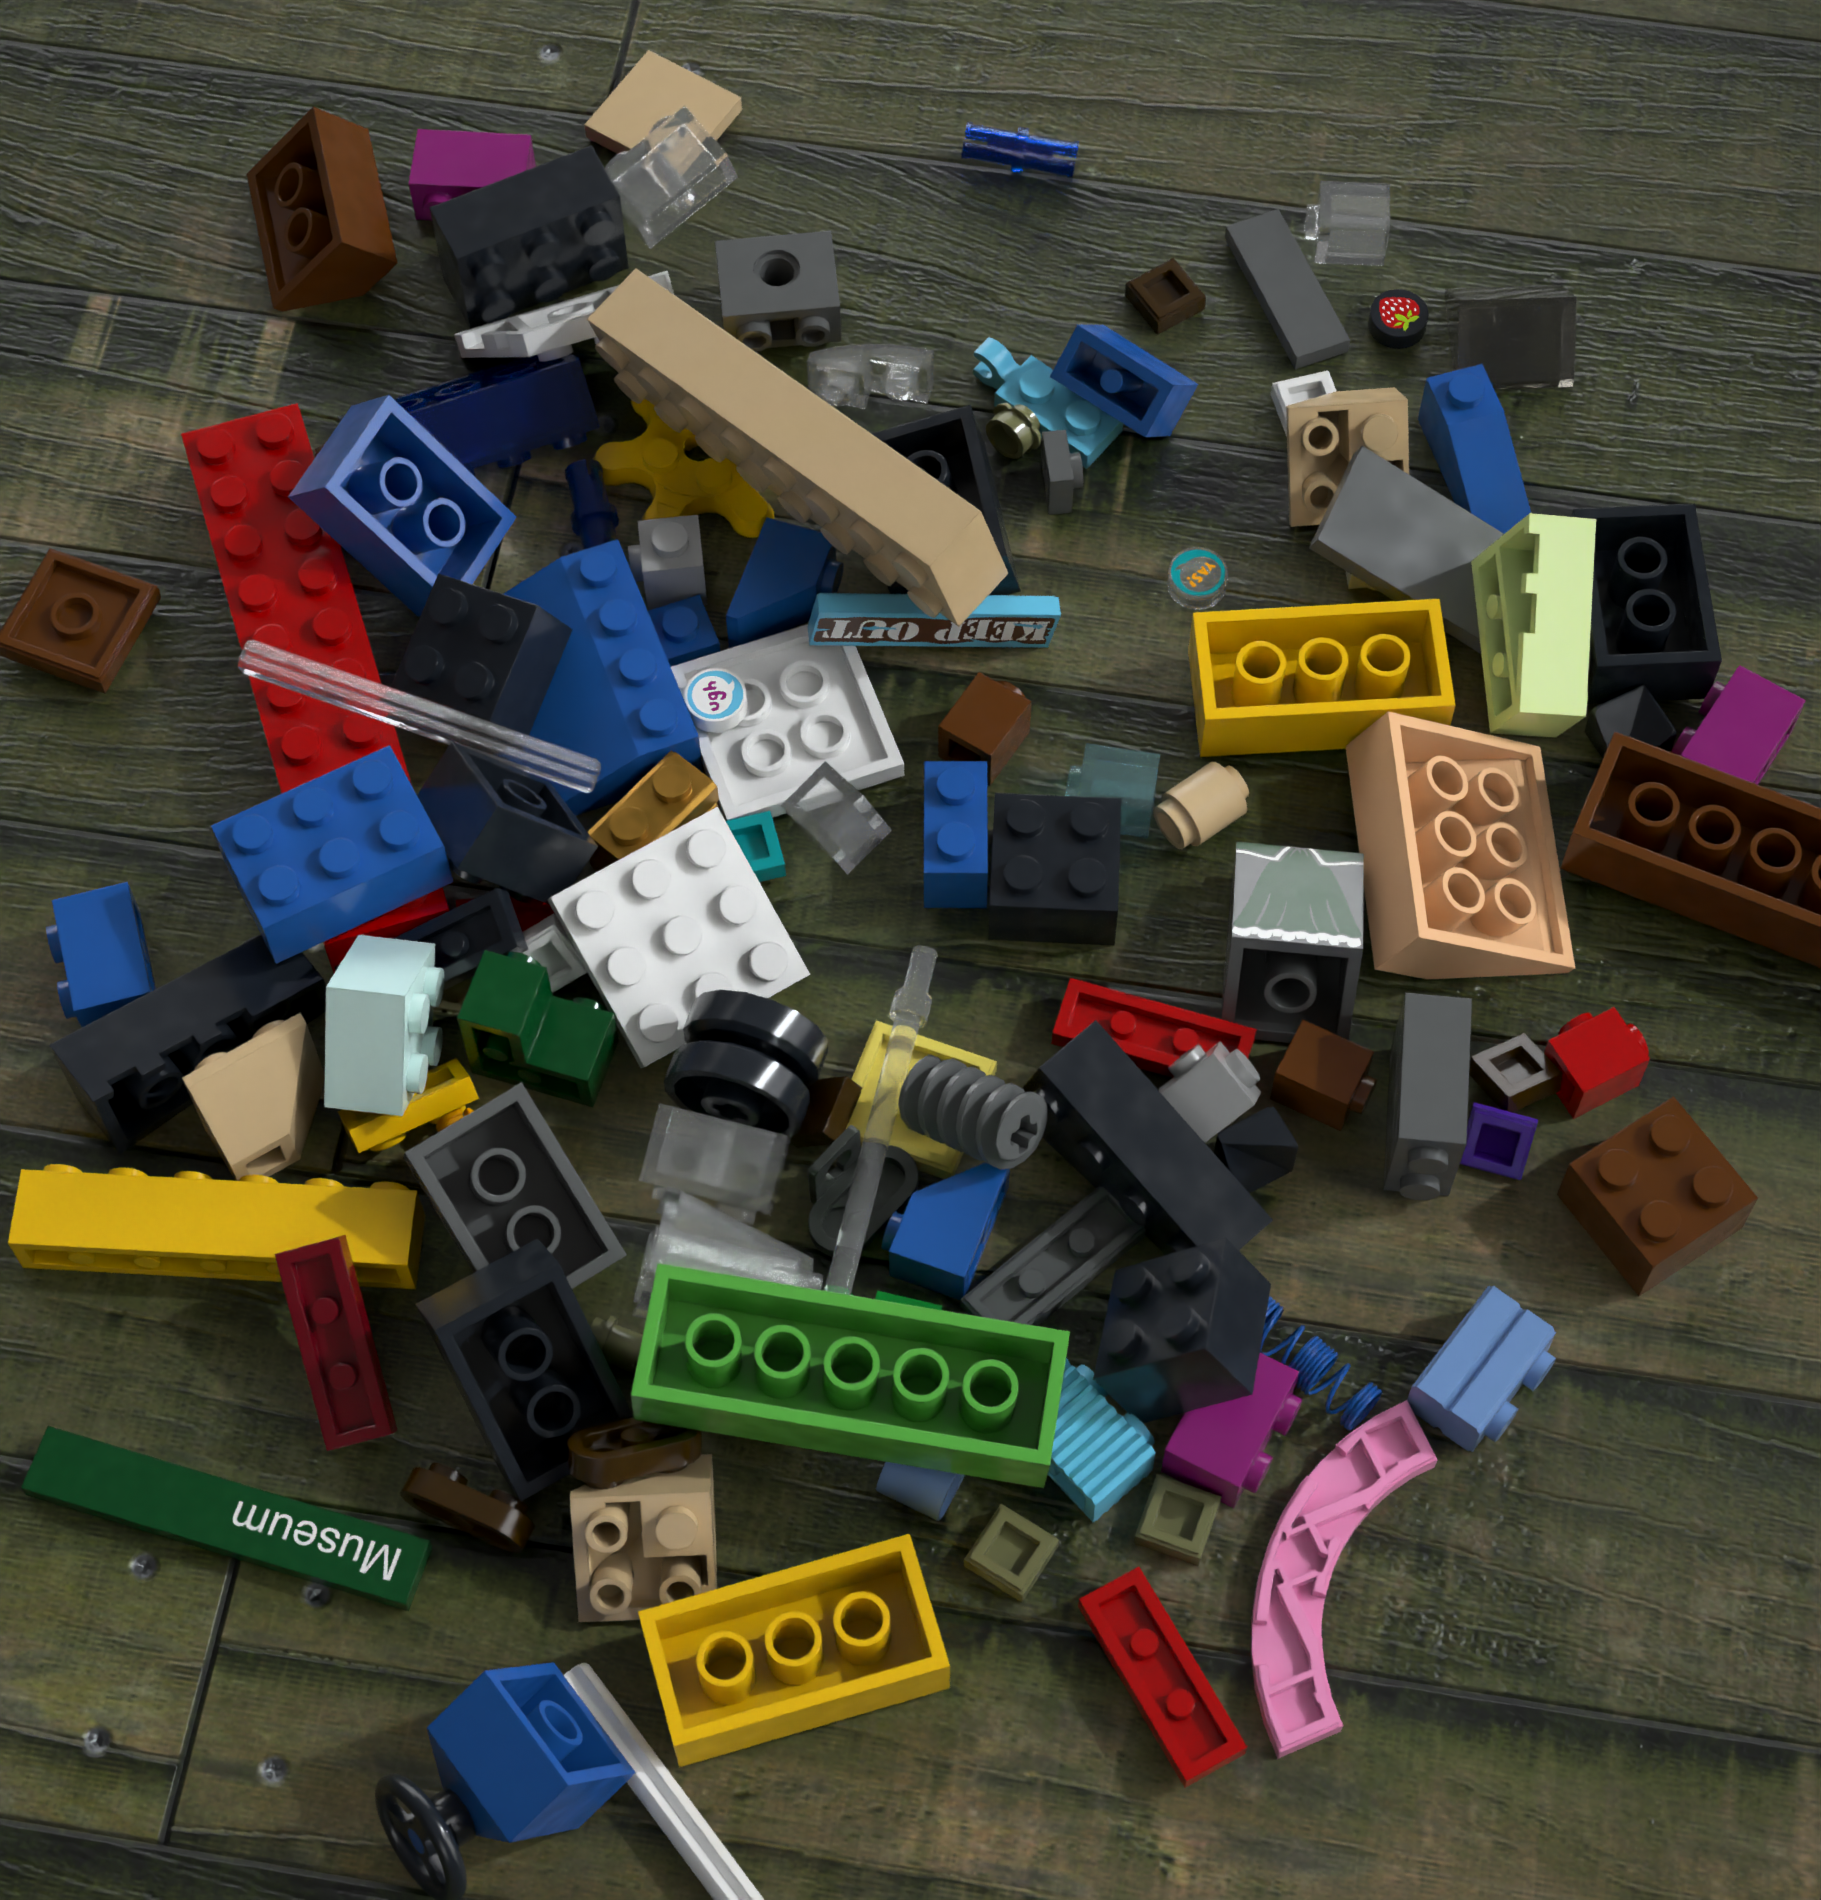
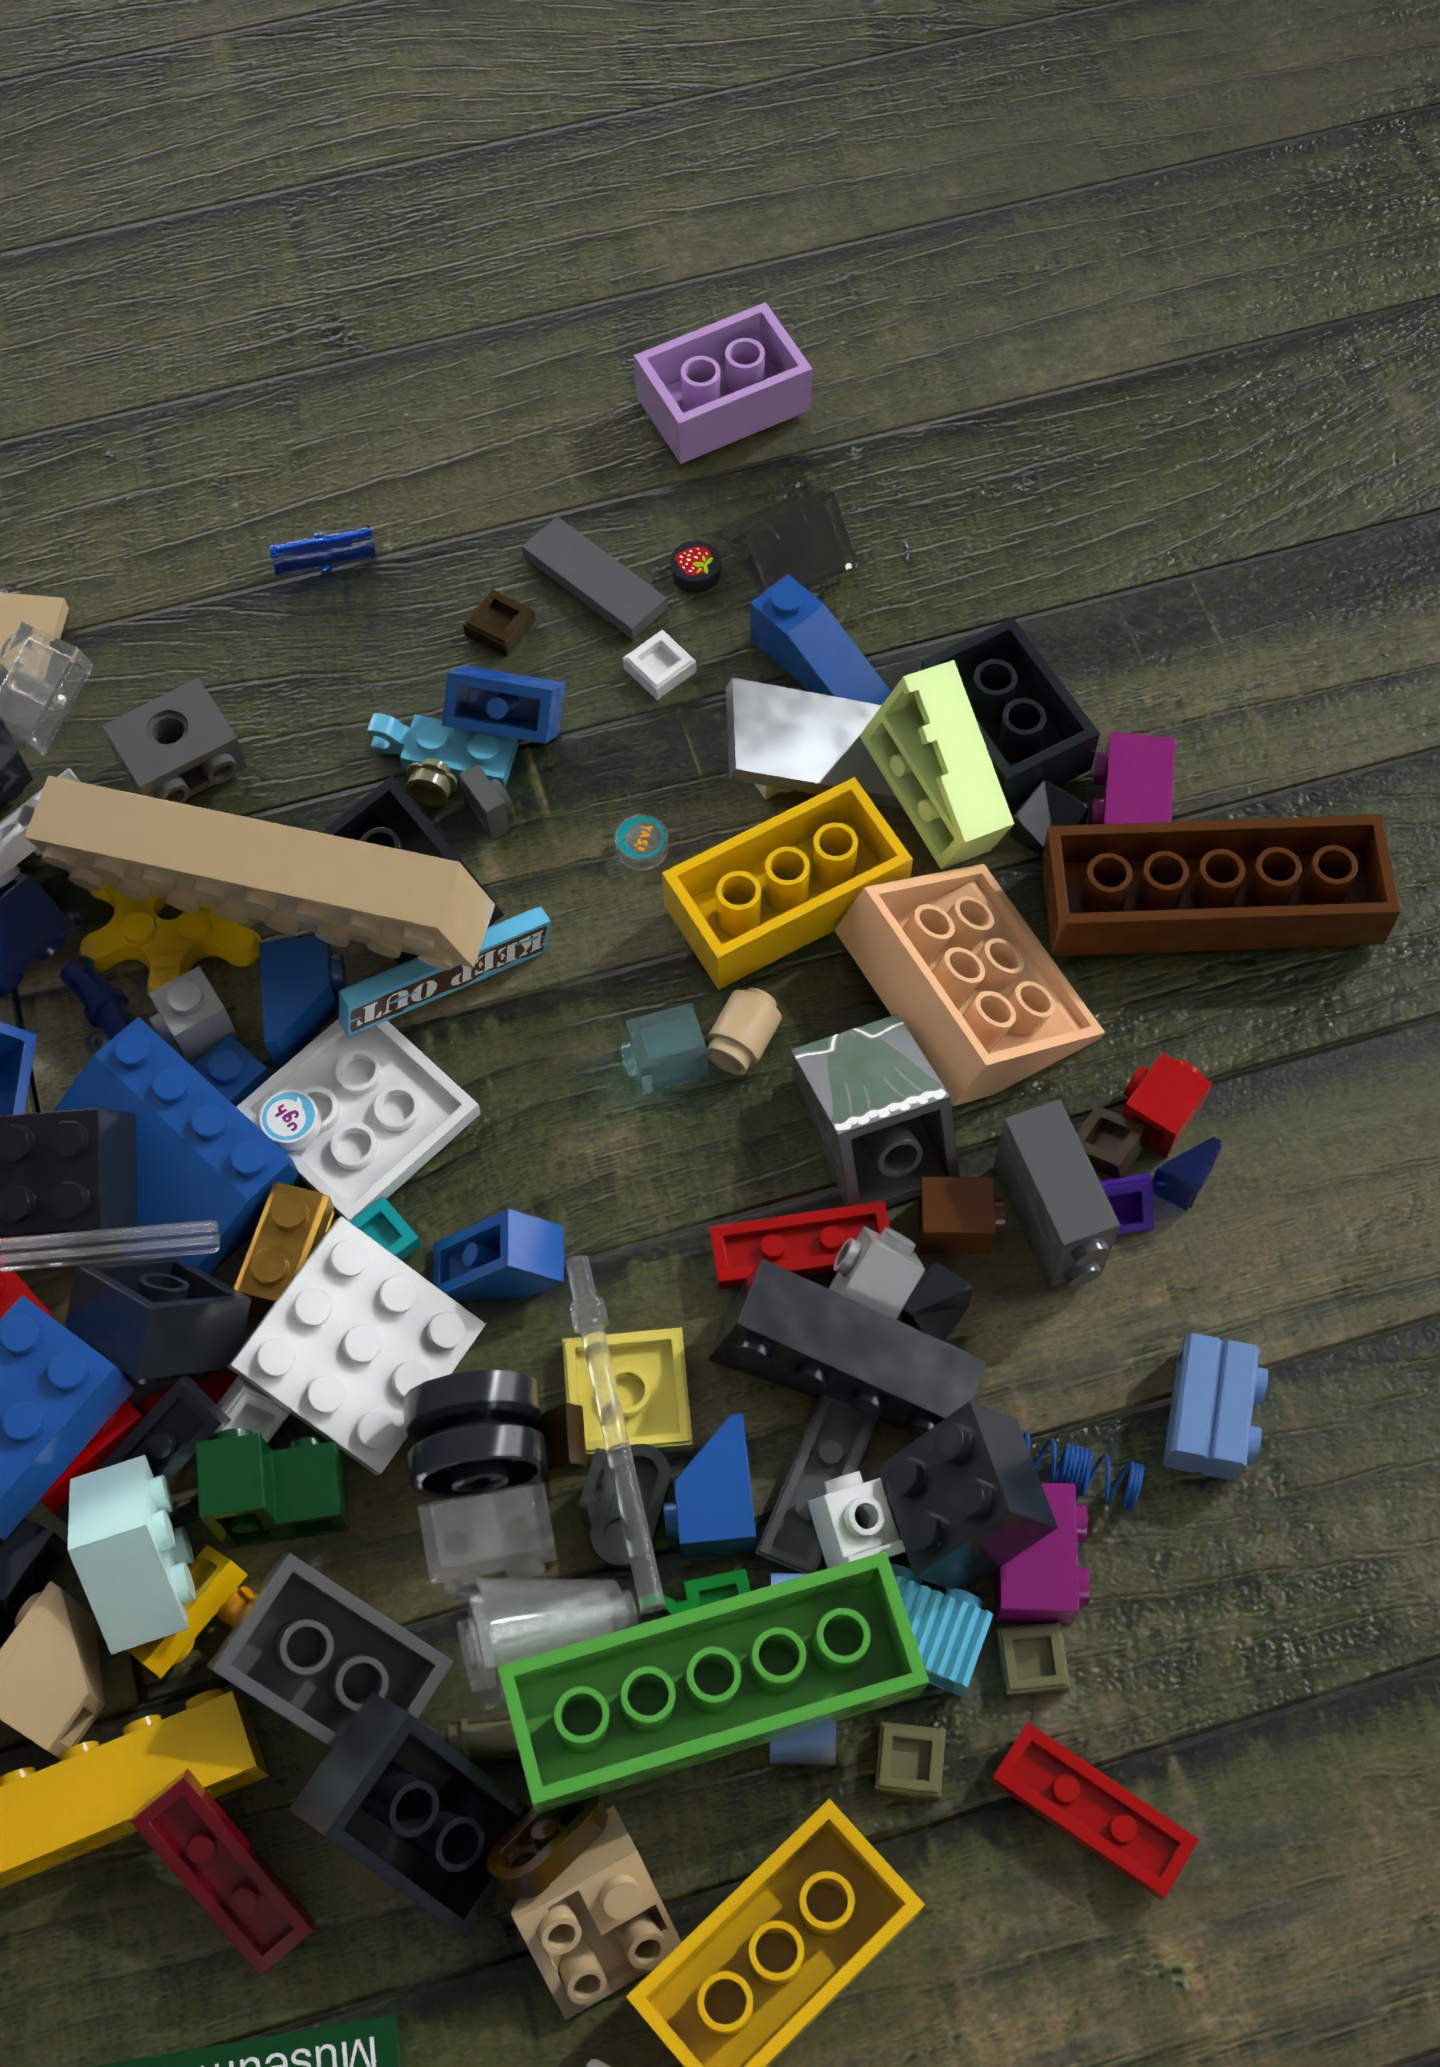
camera: 25 degrees left, 0 degrees up
dark brown plate [400,1462,535,1553] -> none
clear brick [781,761,892,875] -> none
clear slope [807,344,934,409] -> none
dark grey piece [898,1054,1048,1170] -> none
blue brick [924,761,988,908] -> none
reddish brown brick [938,672,1031,786] -> none
black brick [988,793,1122,946] -> none
bright pink tile [1251,1400,1438,1759] -> none
tan slope [1286,387,1409,527] -> none
clear brick [1304,181,1390,266] -> none
reddish brown brick [1557,1096,1758,1296] -> none
none -> blue slope [432,1209,565,1301]
none -> lavender brick [634,302,812,464]
none -> white brick [807,1471,906,1568]
none -> clear blue slope [1152,1137,1222,1211]

